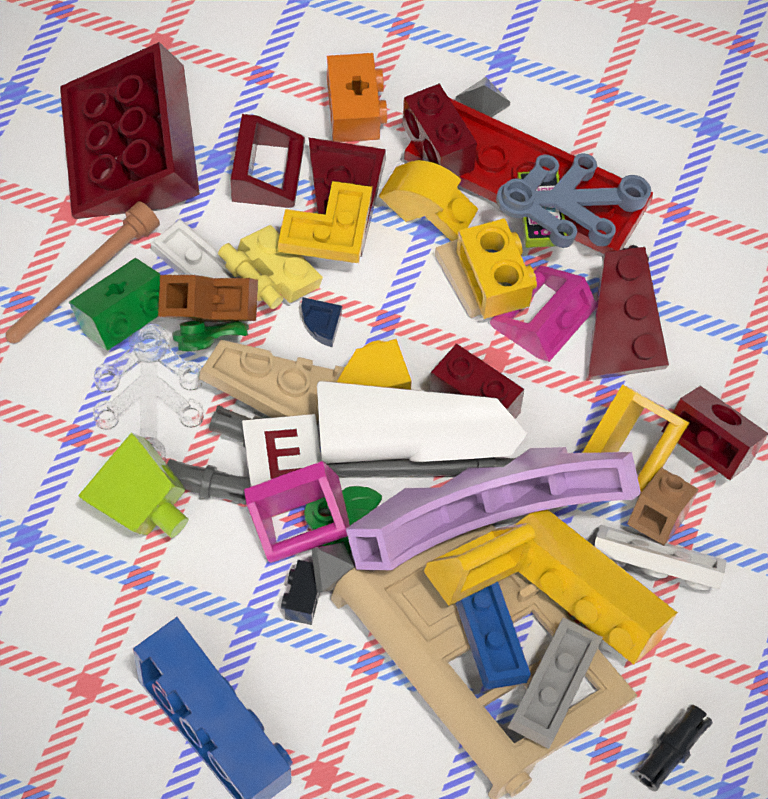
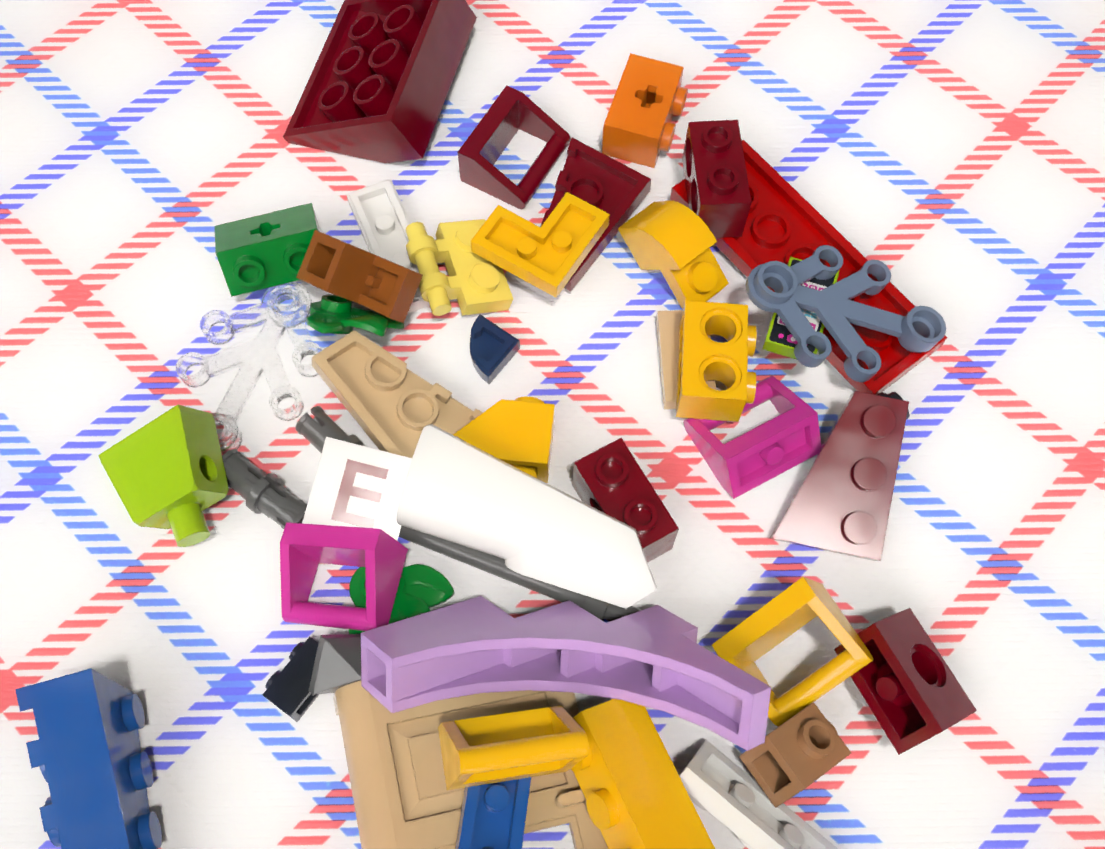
camera: 25 degrees right, 5 degrees up
nougat piece [6,201,160,344] -> none
dark grey slope [456,77,511,117] -> none

